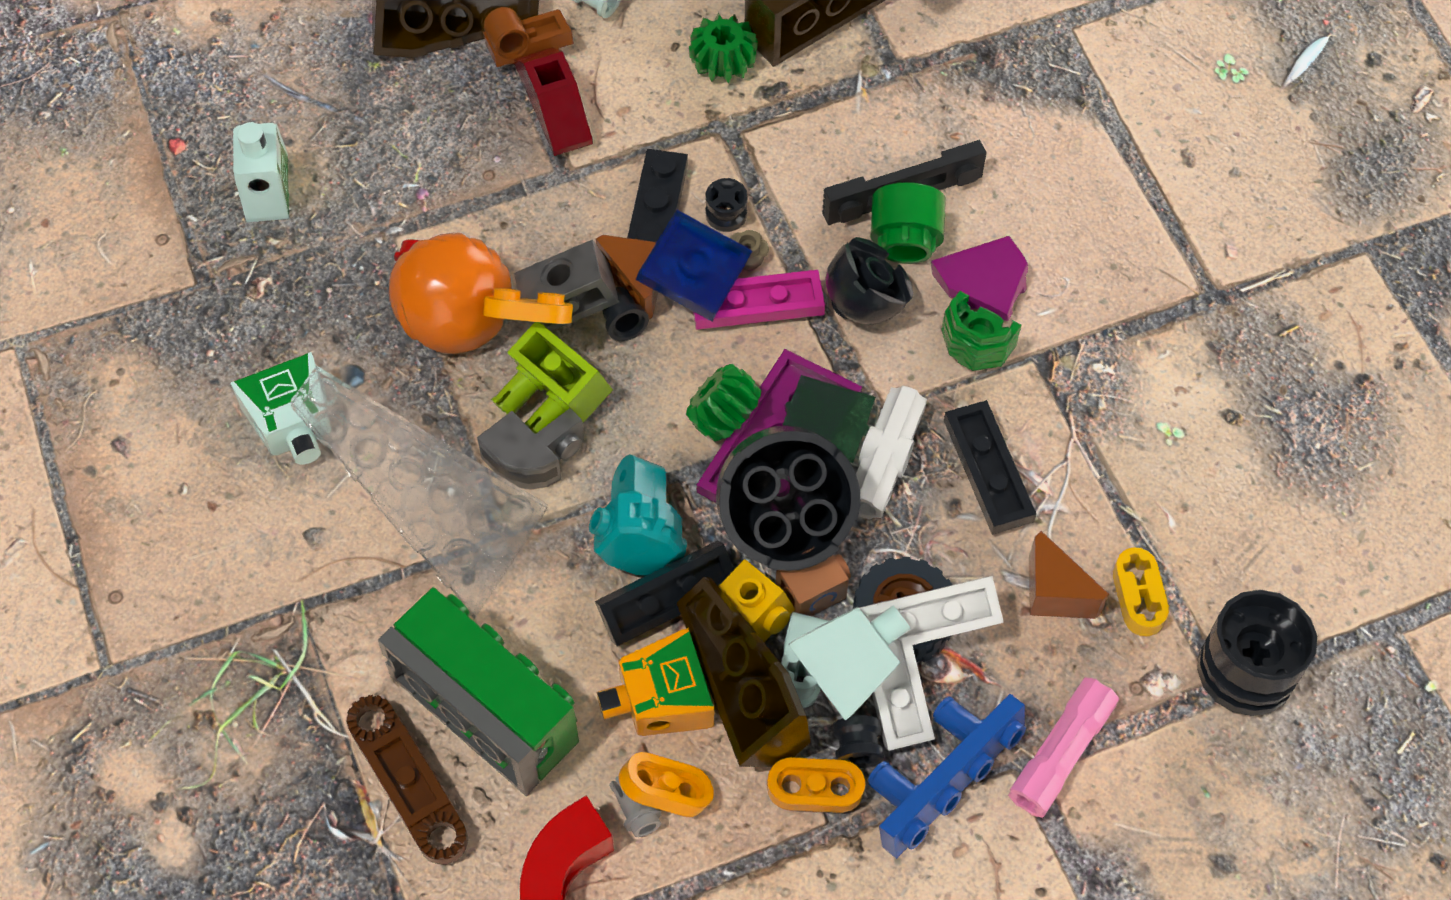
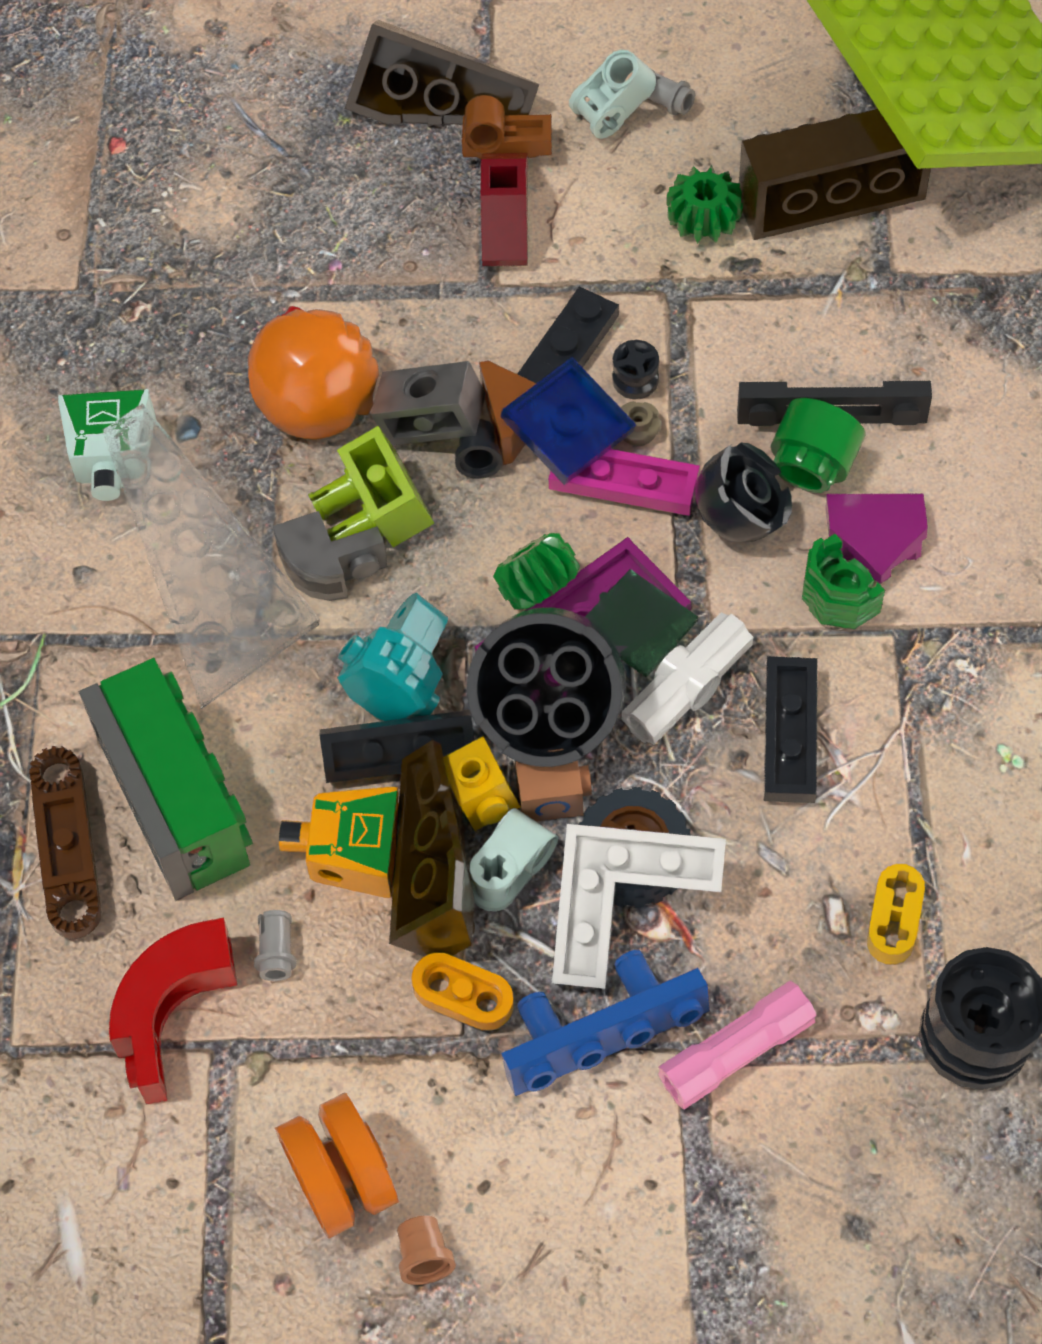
camera: 25 degrees right, 0 degrees up
light aqua torso [233,122,289,223] -> none
light orange plate [483,288,573,324] -> none
light orange plate [619,752,714,817] -> none
light aqua torso [788,605,911,720] -> none
black wheel [833,715,884,769] -> none
dark orange slope [1029,531,1109,619] -> none

